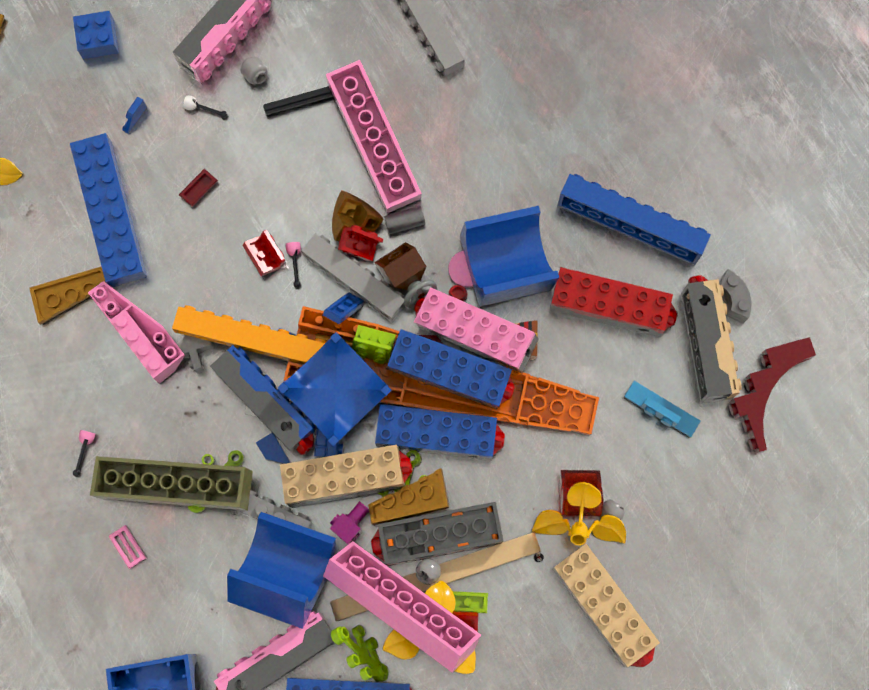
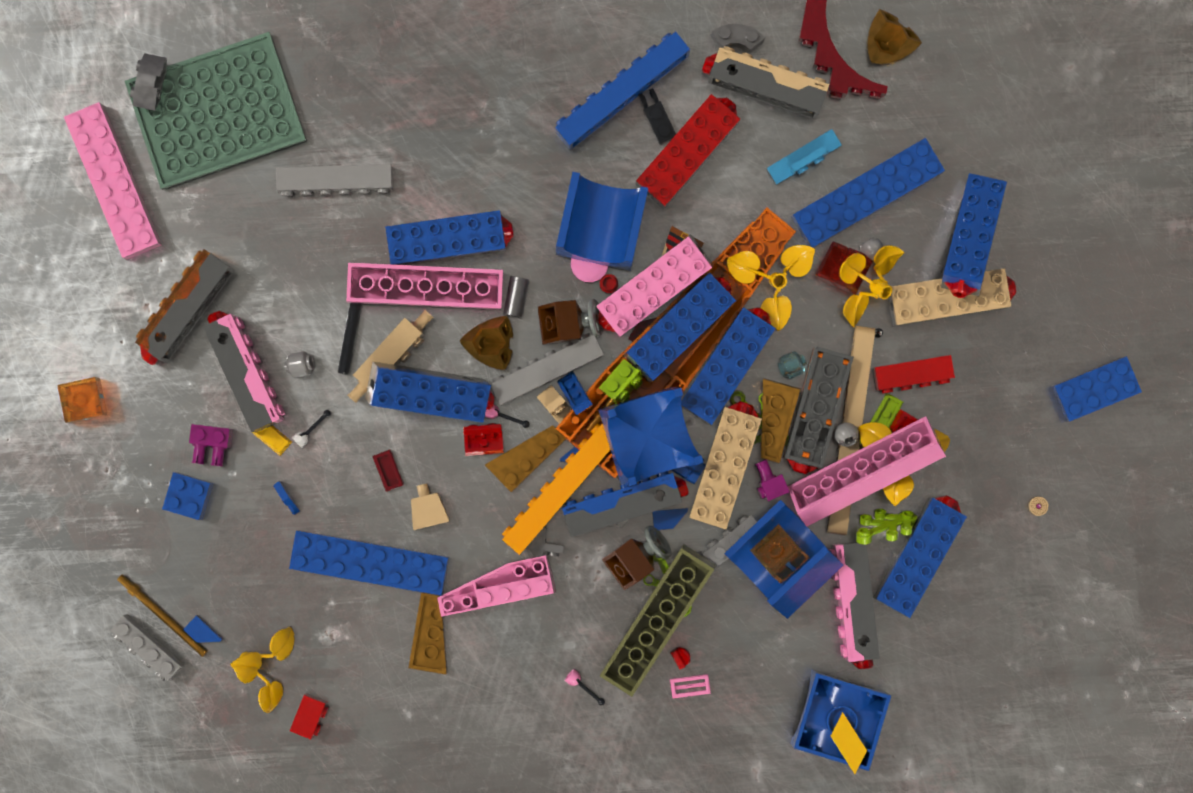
camera: 60 degrees left, 10 degrees up
red bracket [338,225,383,261] -> none
none -> magenta brick [189,424,233,467]
none -> yellow tile [252,426,292,456]
none -> tan brick [347,310,434,403]
none -> blue piece [365,361,494,423]
none -> blue piece [385,210,514,265]
none -> tan torso [411,483,450,530]
none -> pearl gold wing [485,425,566,492]
none -> tan bracket [537,385,572,424]
none -> reddish brown piece [602,526,671,590]
none -> black hinge [638,88,676,144]
none -> red plate [670,647,691,670]
none -> yellow plant [727,245,815,331]
none -> clear orange container [750,524,810,584]
none -> clear light blue head [777,351,807,379]
none -> blue brick [791,138,945,248]
none -> pearl gold brick [868,9,922,64]
none -> red brick [873,355,955,394]
none -> blue piece [941,173,1007,298]

